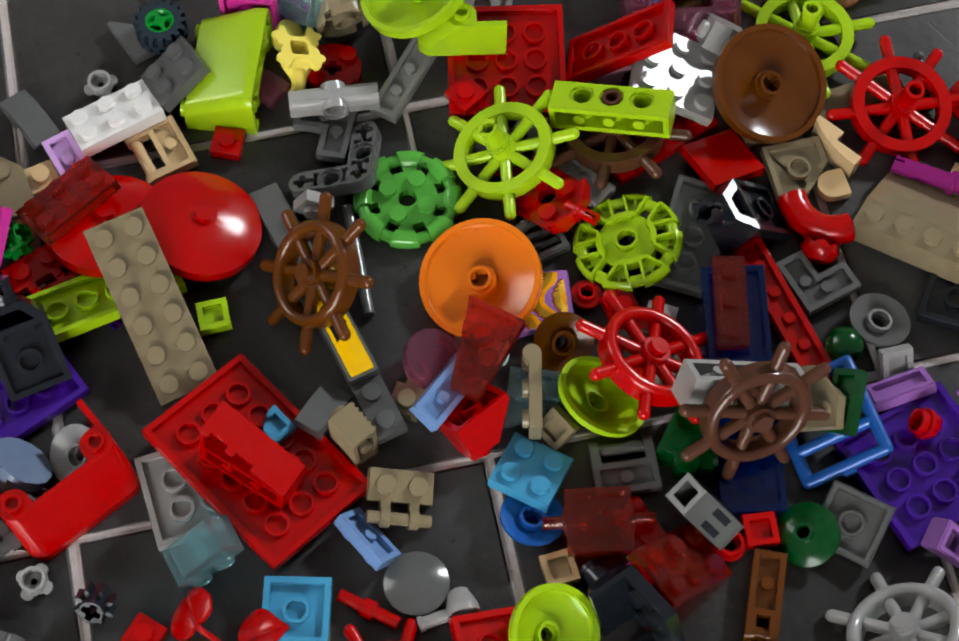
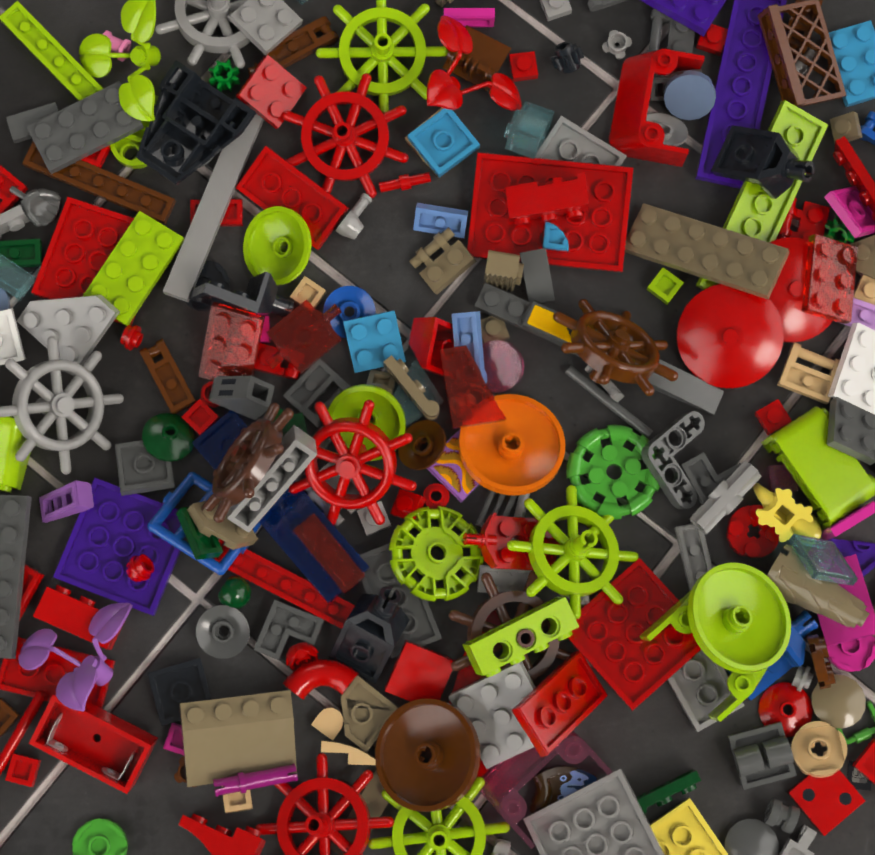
camera: 140 degrees right, 15 degrees up
light grey plate [293,189,334,219] -> none
dark grey dish [383,551,450,616] -> none
red plate [445,73,487,116] -> none
light grey brick [696,13,743,55] -> none
medium lavender tile [866,366,937,413] -> none
light grey plate [878,343,914,380] -> none

